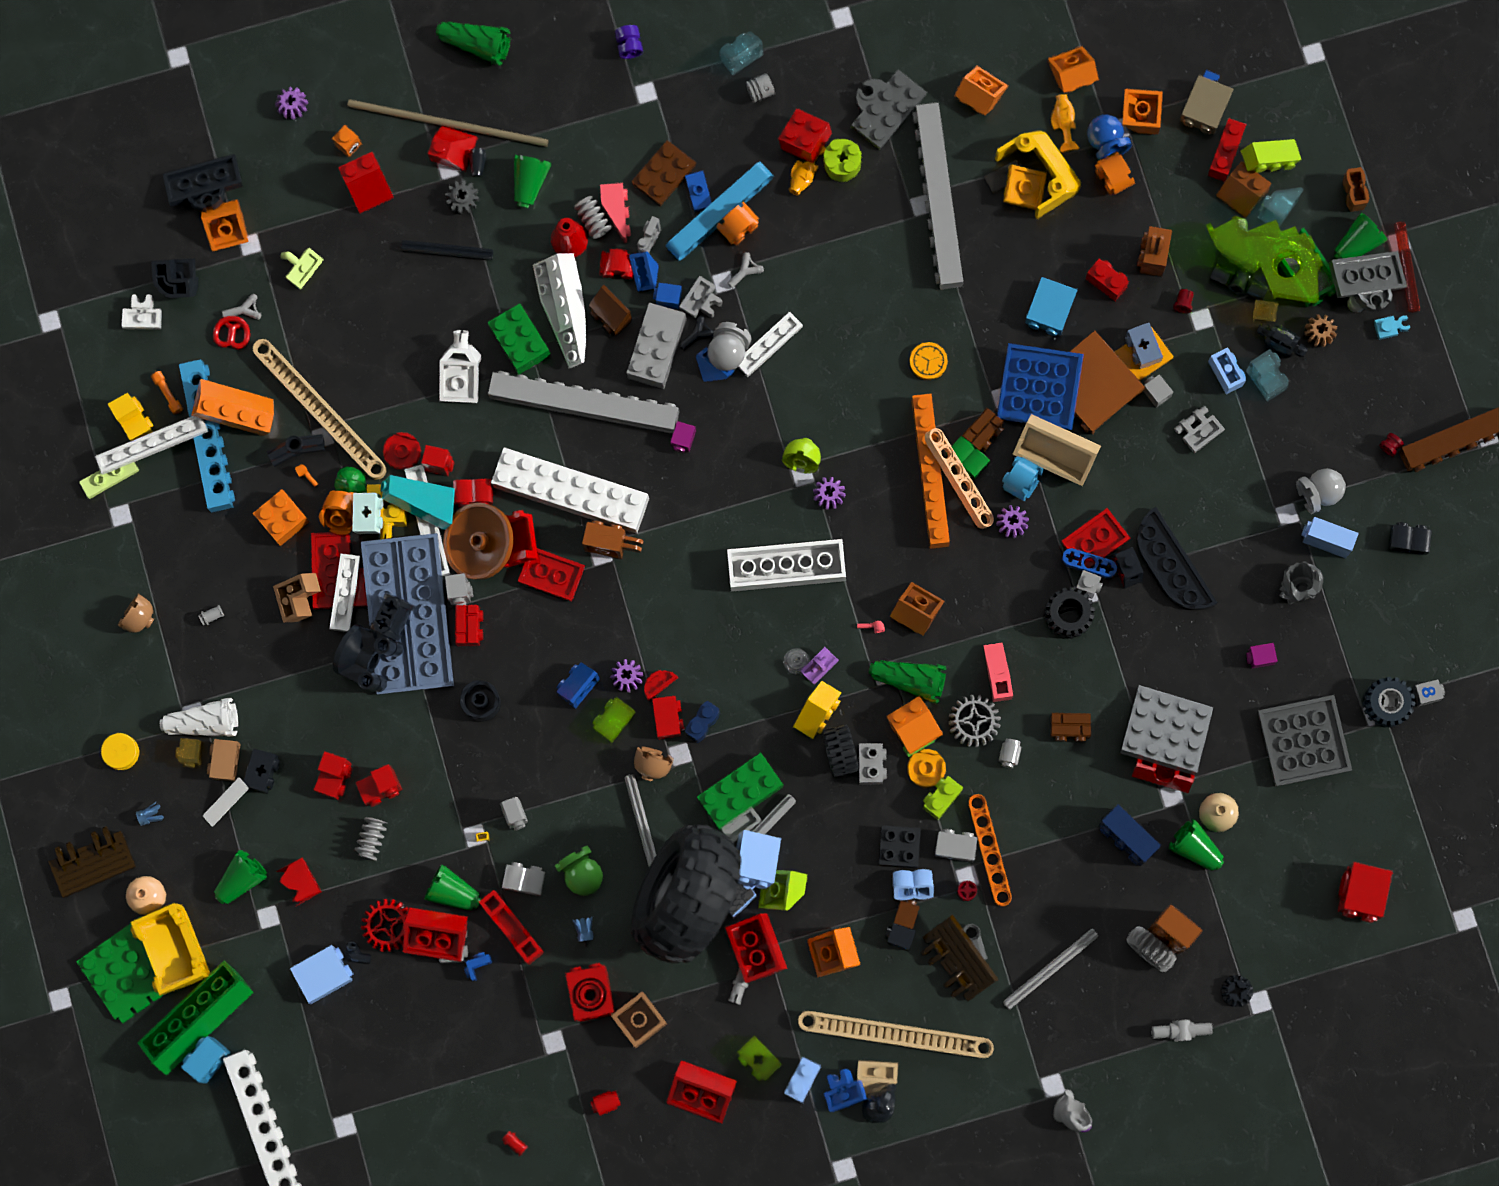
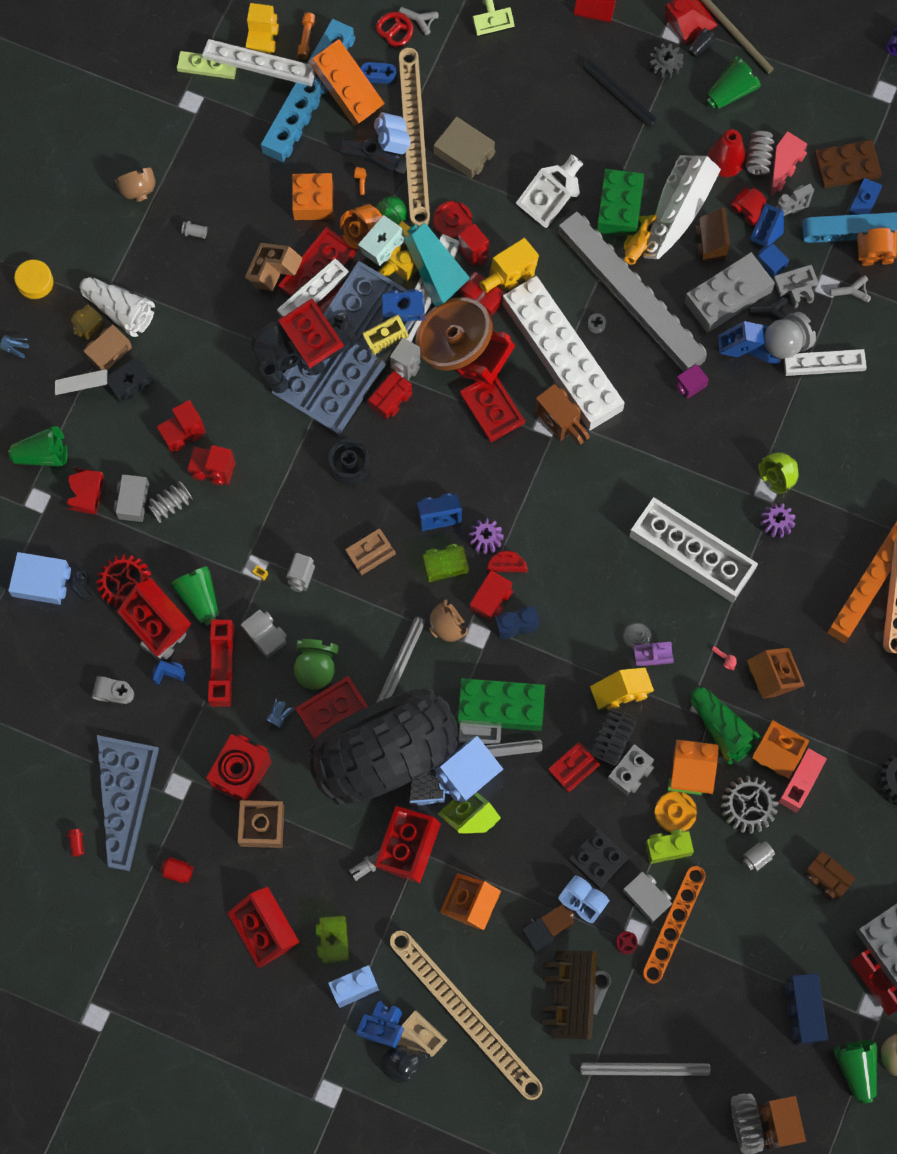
camera: 35 degrees right, 5 degrees down
none -> light grey piece [92,676,134,704]
none -> sand blue wing [97,735,159,872]
none -> light grey brick [114,475,149,522]
none -> red plate [278,298,344,368]
none -> red plate [295,676,368,740]
none -> medium nougat plate [345,528,396,576]
none -> blue beam [360,62,397,84]
none -> light yellow brick [362,315,409,355]
none -> light blue brick [374,112,410,155]
none -> blue brick [382,289,425,322]
none -> dark tan brick [434,117,495,179]
none -> yellow brick [479,238,539,293]
none -> red plate [548,742,600,793]
none -> dark grey bush [588,313,606,334]
none -> light orange animal [624,215,658,265]
none -> blue brick [718,321,765,357]
none -> orange slope [752,720,809,779]

